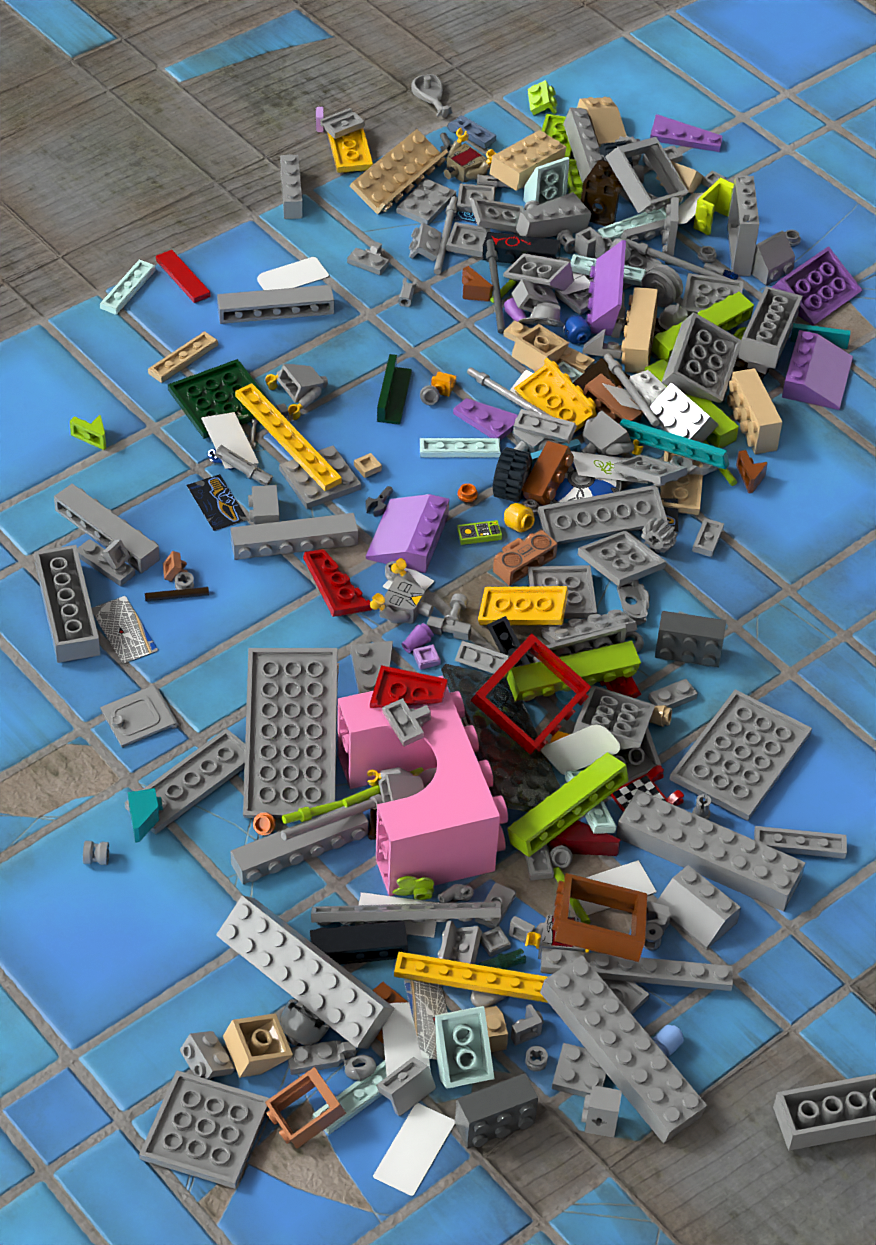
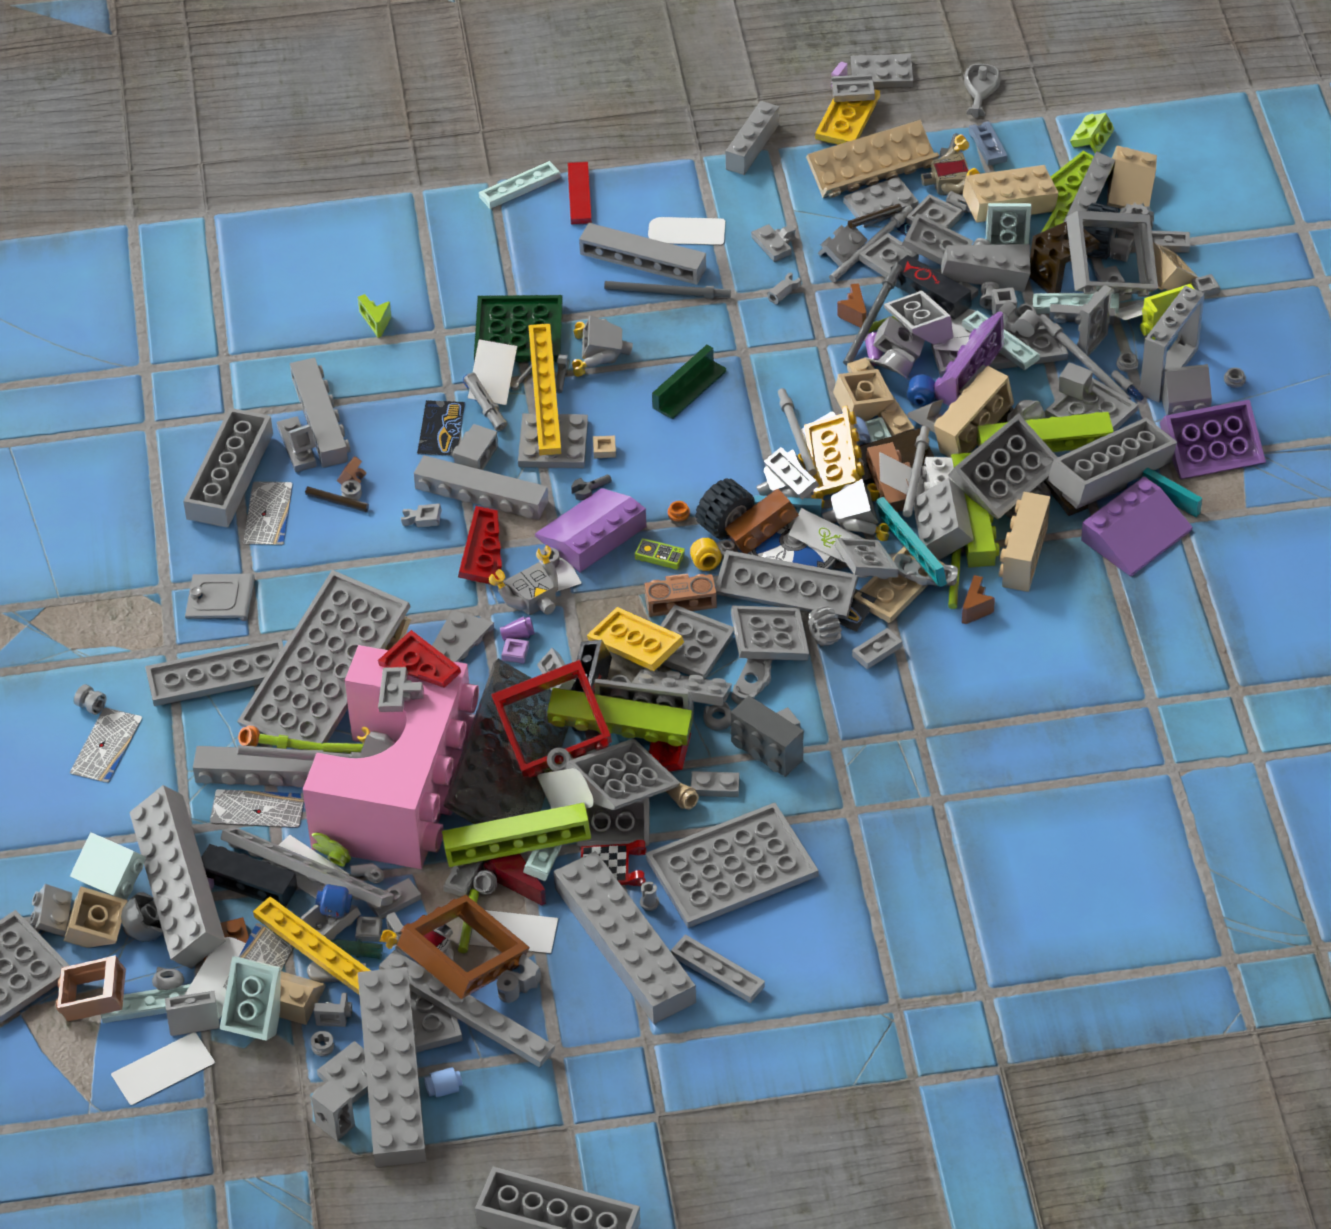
camera: 35 degrees right, 0 degrees up
teal slope [128,788,163,843] -> none
tan tile [148,331,218,383] -> none
light grey hinge [288,1040,356,1075] -> none
light grey plate [420,385,440,405] -> none
light aqua tile [420,438,501,457] -> none
light grey bar [427,593,472,641] -> none
light orange bracket [431,372,457,397] -> none
medium lavender wing [453,398,518,441] -> none
dark grey brick [455,1073,538,1149] -> none
light grey wheel [641,264,683,307] -> none
medium lavender wing [650,114,723,152] -> none
light grey slope [656,865,741,950] -> none
none -> light grey sticker [70,708,142,782]
none -> light aqua panel [70,832,146,900]
none -> light grey sticker [210,789,304,827]
none -> blue head [315,884,352,918]
none -> light grey plate [401,504,442,527]
none -> light grey plate [547,748,571,771]
none -> dark grey bar [604,281,731,299]
none -> dark brown bar [848,203,902,229]
none -> light grey plate [850,54,913,88]
none -> light grey brick [1058,362,1094,400]

